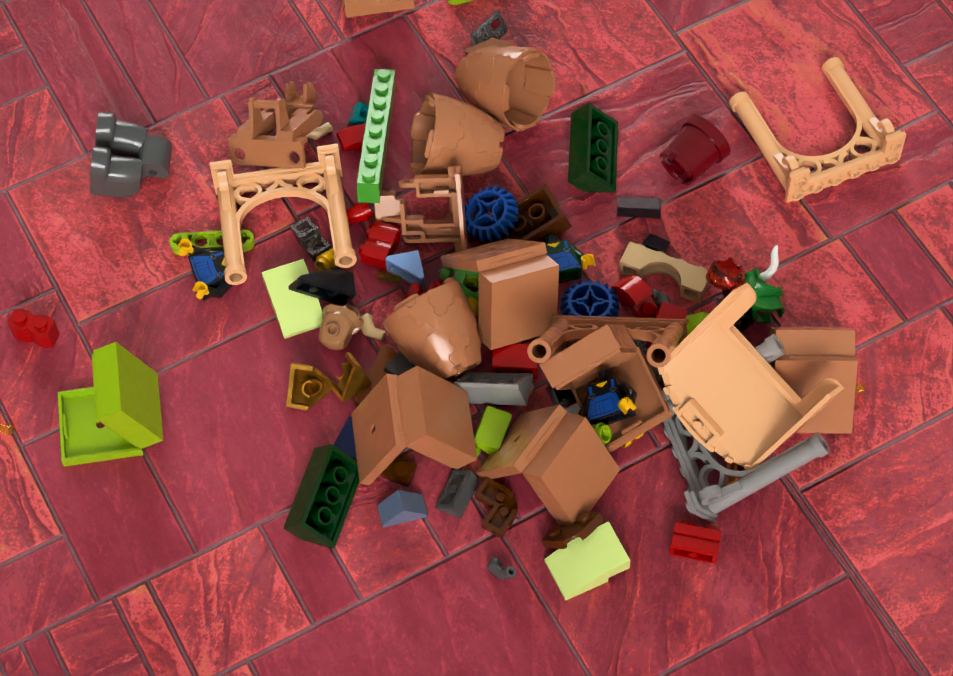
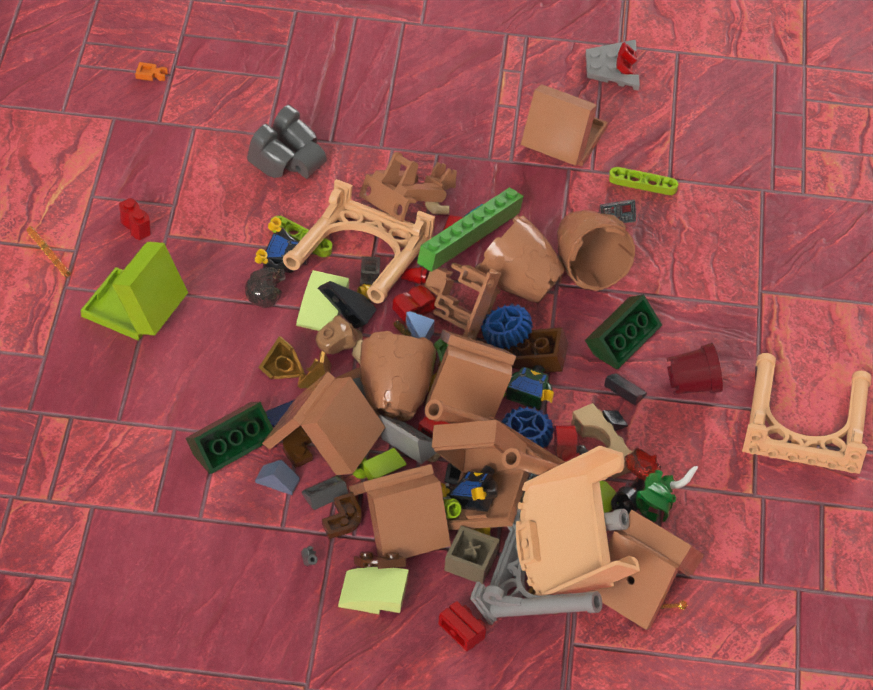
camera: 30 degrees right, 10 degrees down
none -> clear smoke helmet [245,267,286,308]
none -> dark tan brick [444,526,500,584]

